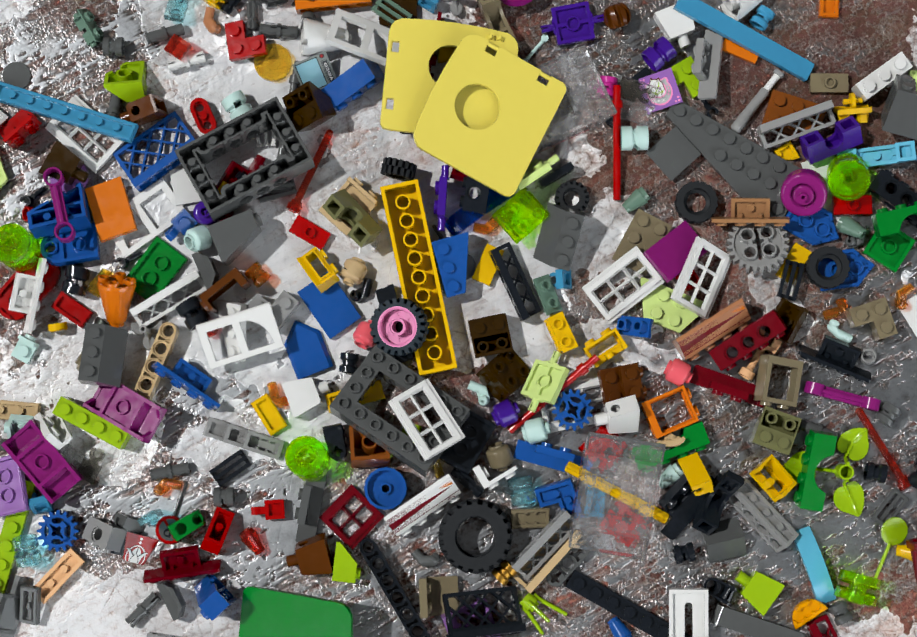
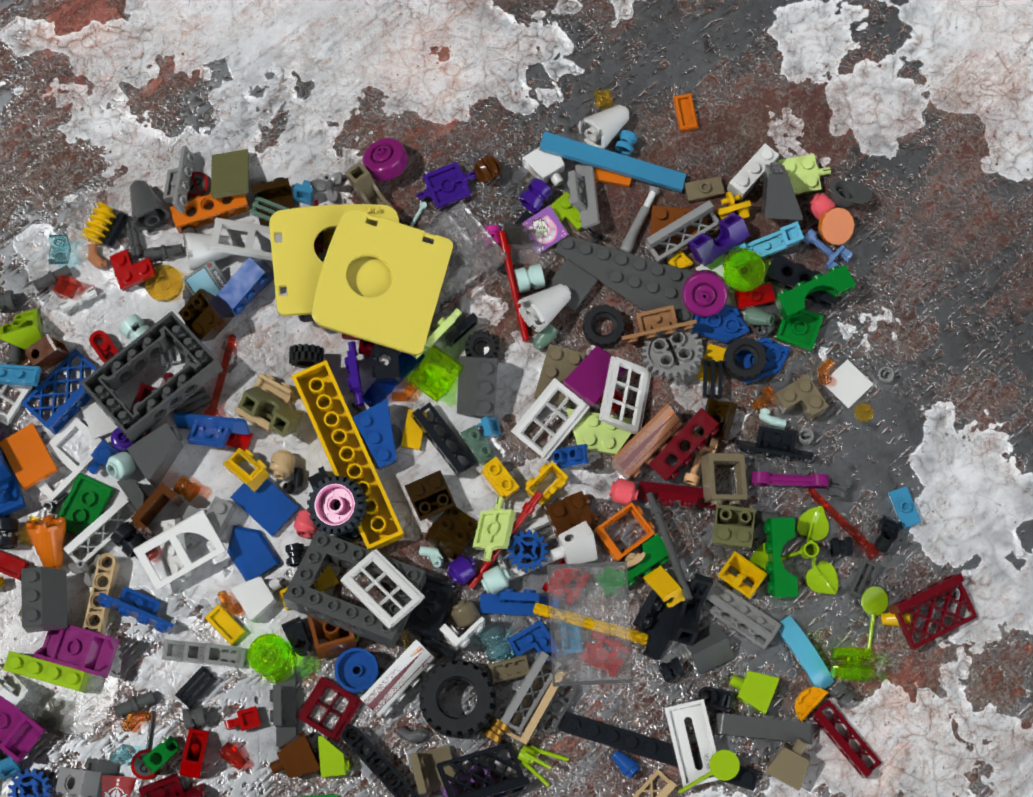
camera: 15 degrees left, 10 degrees down
light aqua cone [657,462,684,489] -> none
none -> blue bracket [173,412,250,448]
none -> white cone [518,284,571,332]
none -> dark grey bar [646,492,693,601]

